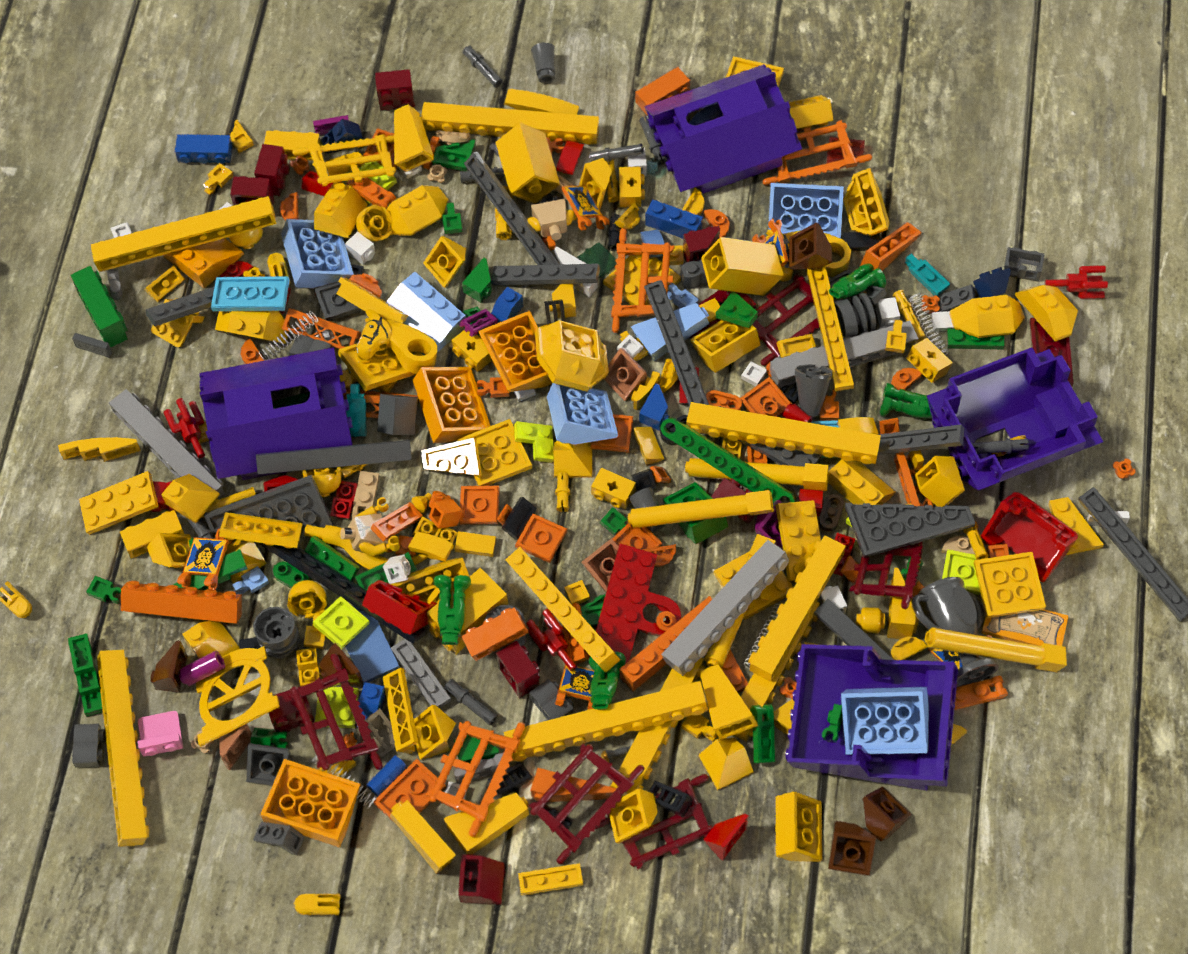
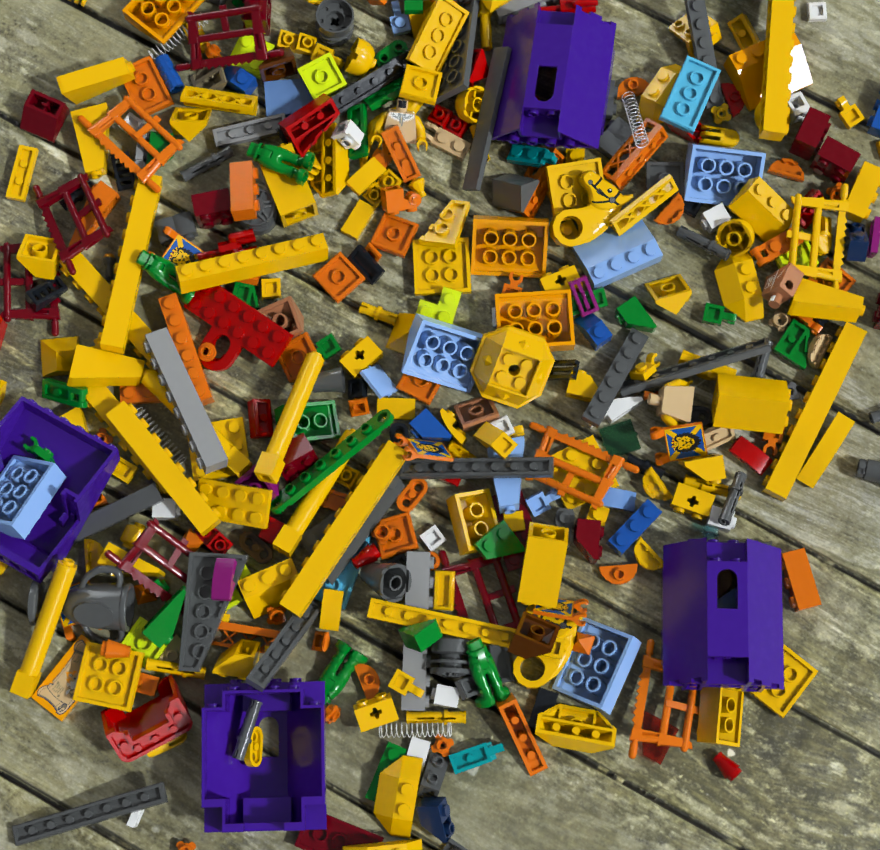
camera: 110 degrees right, 15 degrees up
orange plate [642,544,676,567] -> none
orange plate [819,390,839,421] -> none
orange plate [954,675,1008,710] -> none
yellow wing [1048,497,1104,555] -> none
none -> orange cone [100,639,131,659]
none -> green slope [142,585,186,648]
none -> magenta slope [211,558,237,601]
none -> red slope [247,399,273,439]
none -> orange plate [267,605,286,625]
none -> light blue piece [360,364,398,399]
none -> flag [393,433,454,462]
none -> green slope [398,618,443,653]
none -> yellow plate [399,64,443,106]
none -> yellow slope [473,421,518,460]
none -> orange slope [572,632,595,655]
none -> yellow plate [629,353,661,381]
none -> dark grey pin [676,225,731,261]
none -> red cone [712,752,742,782]
none -> nougat torso [762,262,804,309]

